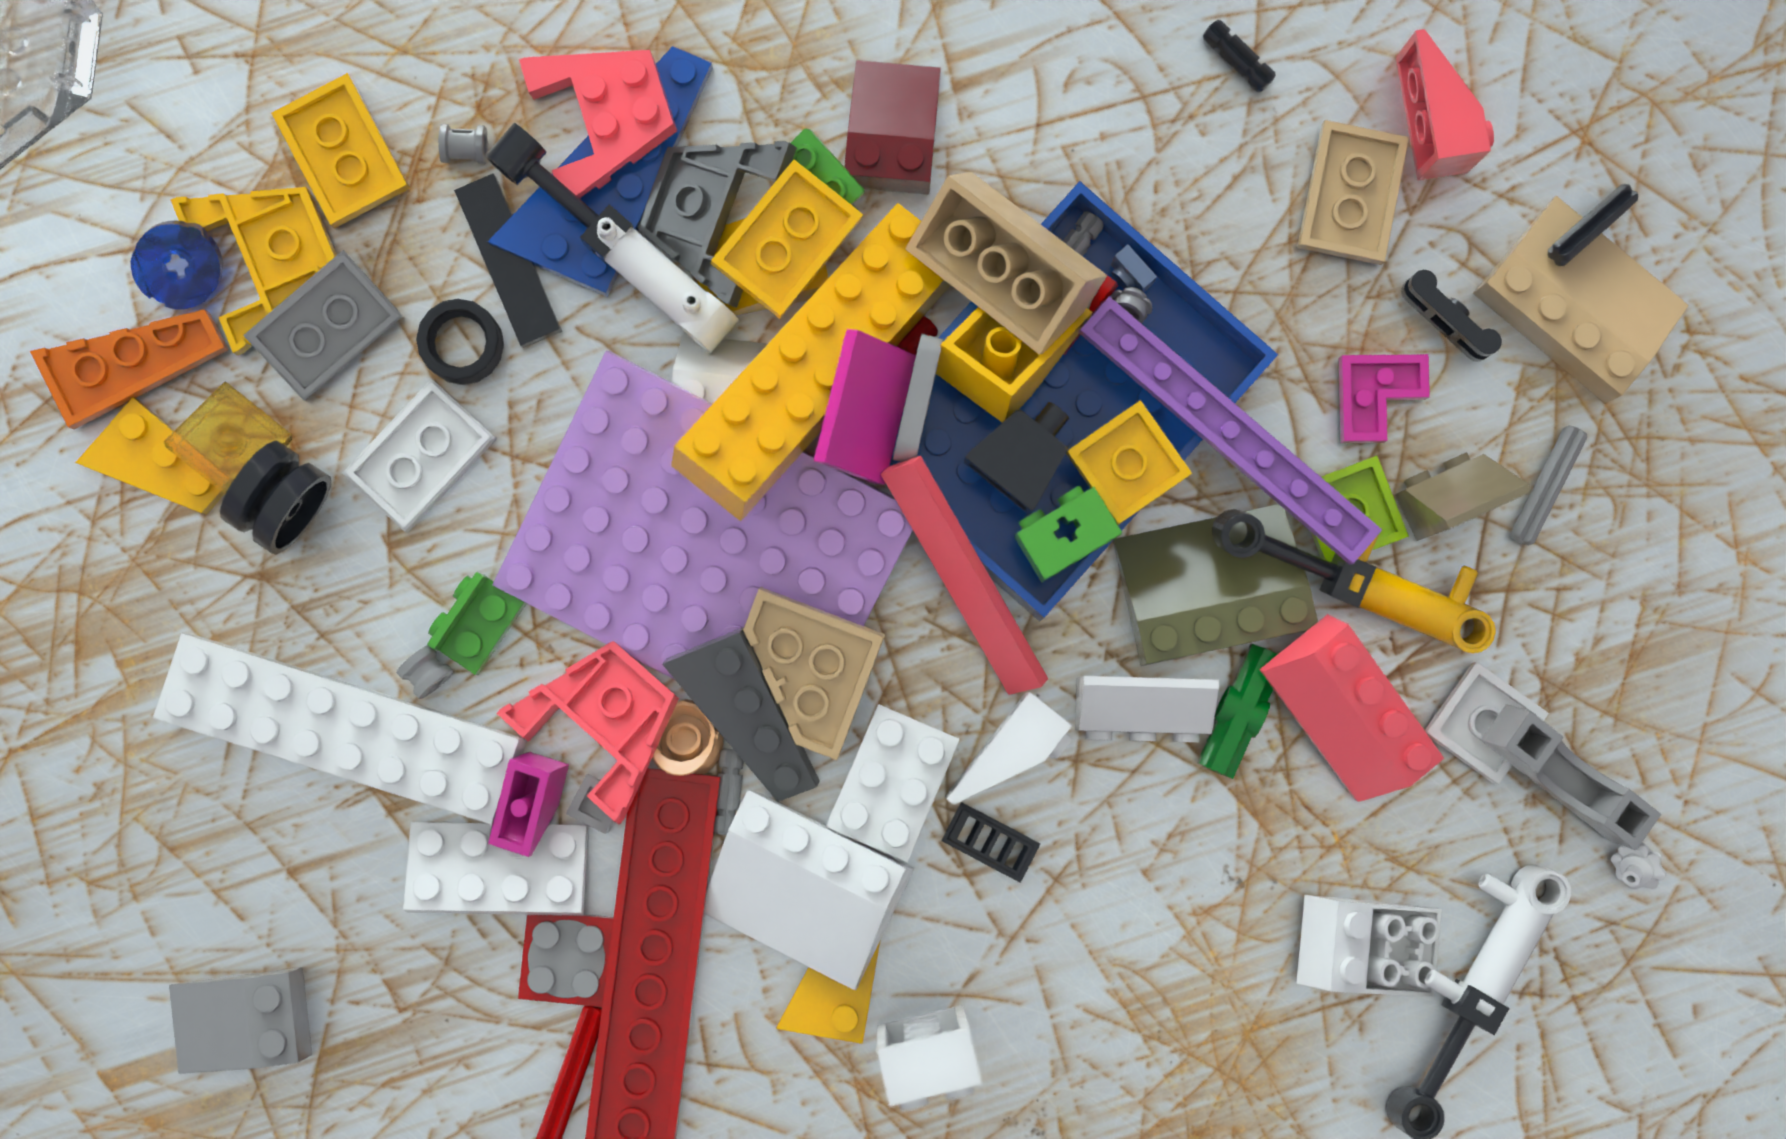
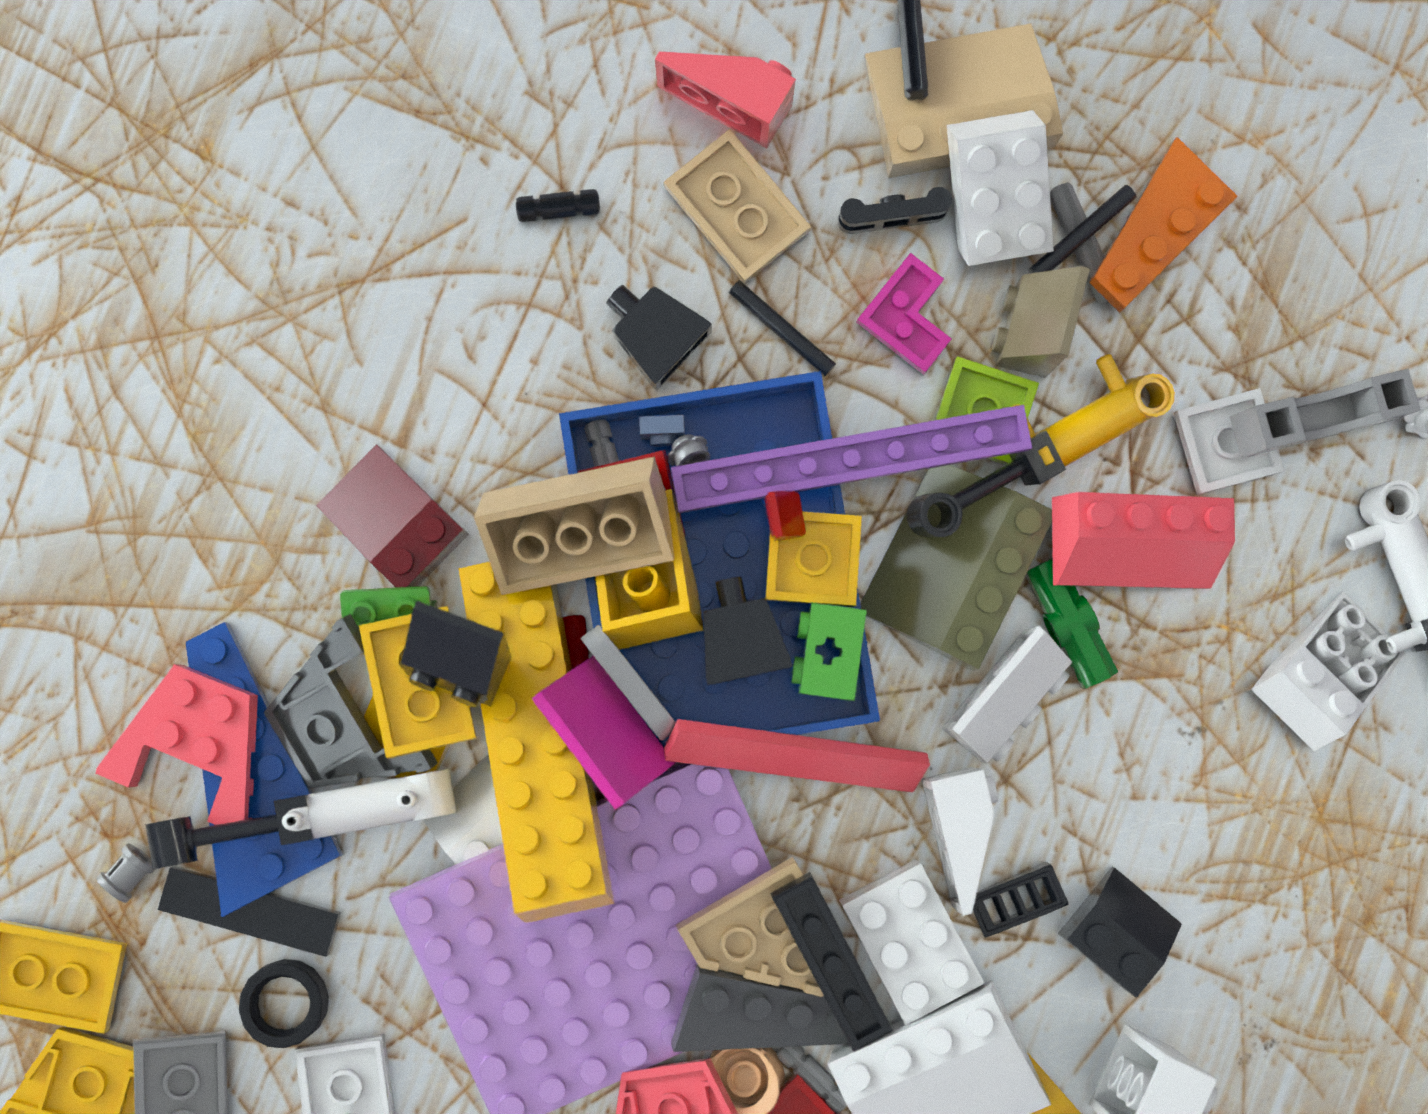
camera: 50 degrees left, 0 degrees up
none -> black slope [401,601,512,707]
none -> black torso [606,285,712,391]
none -> black bar [729,280,836,377]
none -> red slope [765,491,806,541]
none -> black tile [770,872,893,1052]
none -> white brick [947,110,1054,266]
none -> black bar [1028,185,1137,274]
none -> black slope [1058,866,1182,998]
none -> orange wing [1089,137,1238,313]

